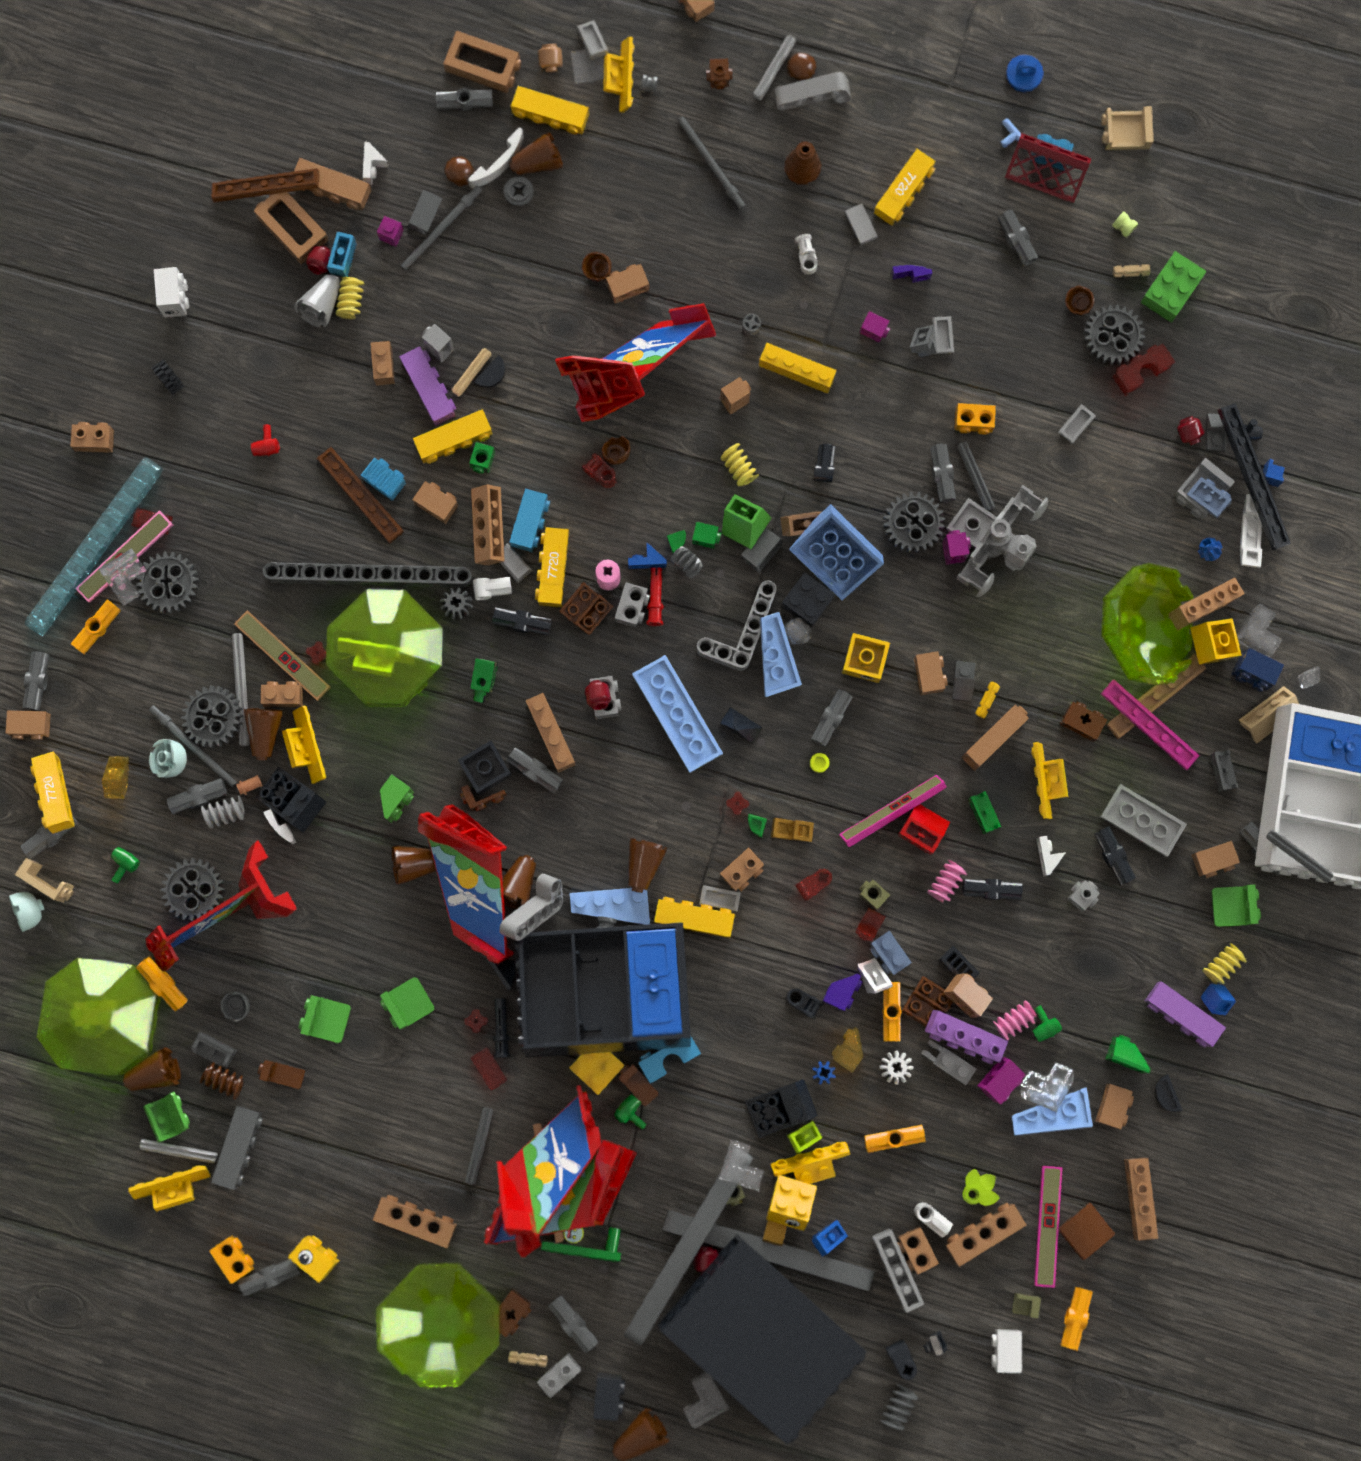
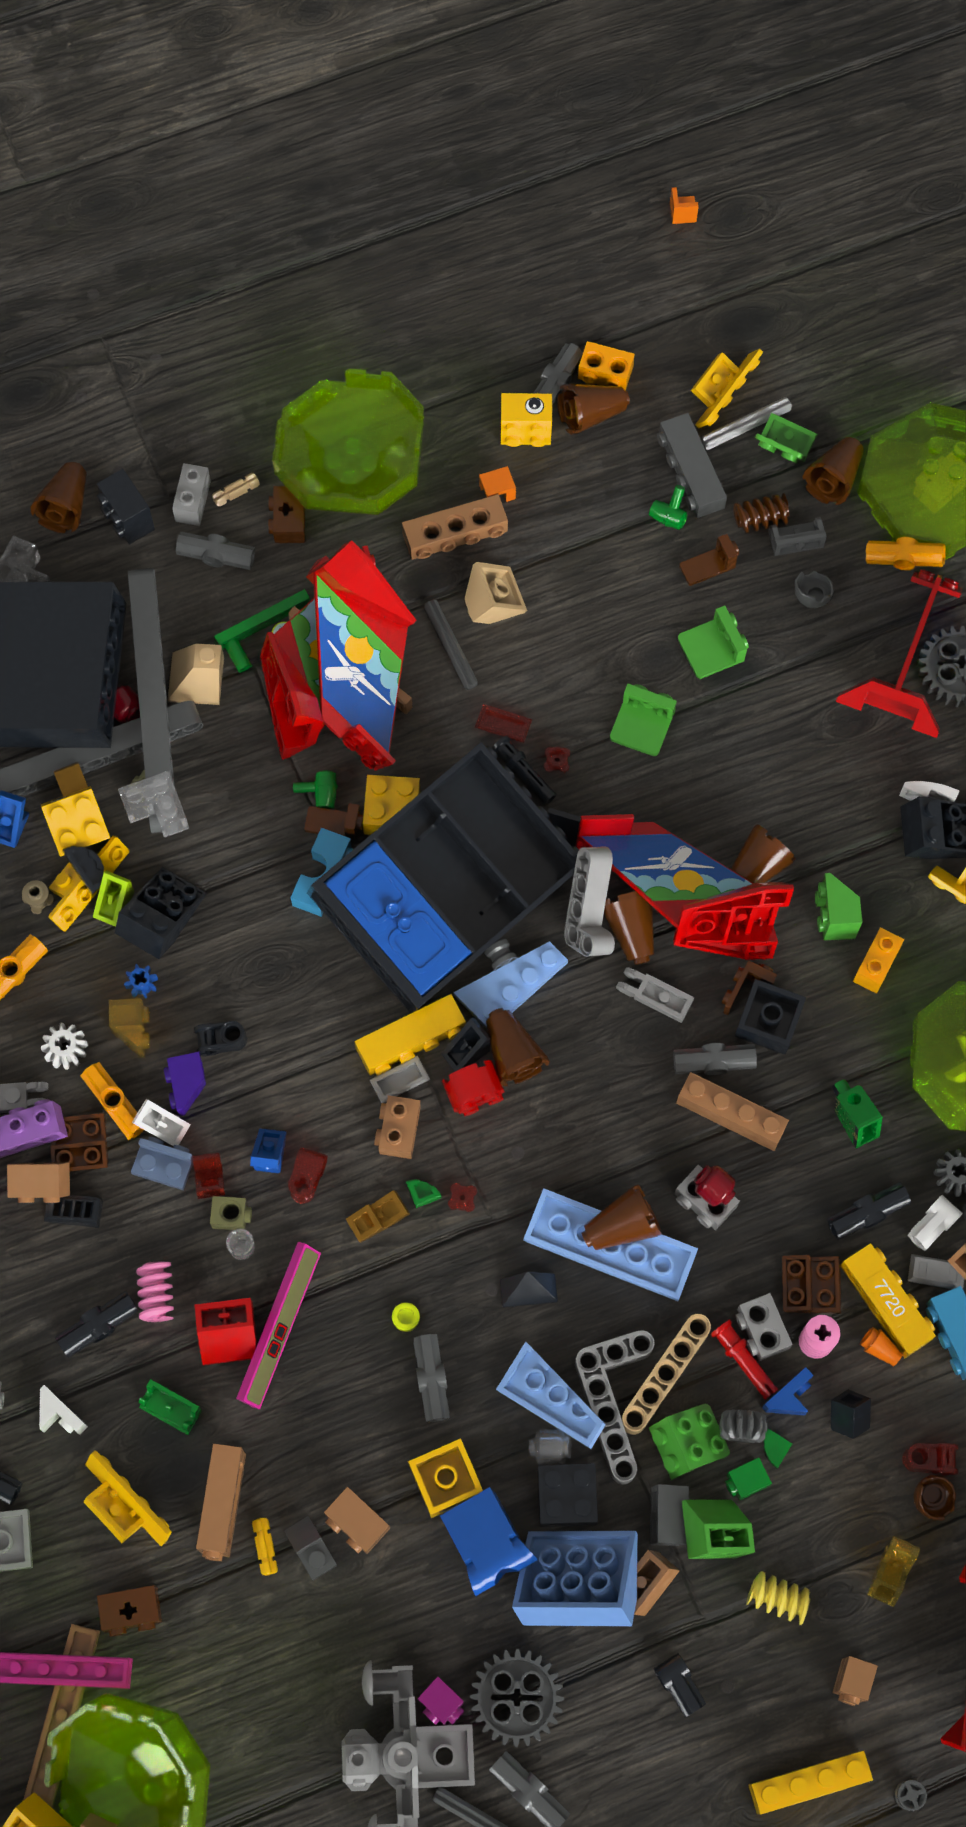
camera: 145 degrees right, 10 degrees down
none -> dark tan brick [22,880,54,914]
none -> black tile [62,846,104,895]
none -> tan slope [168,644,224,705]
none -> clear wheel [226,1229,255,1260]
none -> blue slope [250,1129,286,1173]
none -> blue piece [440,1487,538,1596]
none -> black slope [441,1018,490,1071]
none -> red brick [442,1060,504,1116]
none -> tan slope [464,562,527,624]
none -> orange panel [479,466,516,502]
none -> reddish brown cone [557,384,630,435]
none -> reddish brown cone [581,1184,662,1250]
none -> light grey hinge [616,967,694,1023]
none -> tan beam [621,1314,711,1435]
none -> green piece [649,485,687,530]
none -> bright green bracket [649,1404,730,1480]
none -> orange panel [670,187,699,224]
none -> black panel [831,1389,871,1439]
none -> light orange brick [853,927,904,994]
none -> orange cone [860,1327,903,1366]
none -> clear yellow brick [867,1536,920,1607]

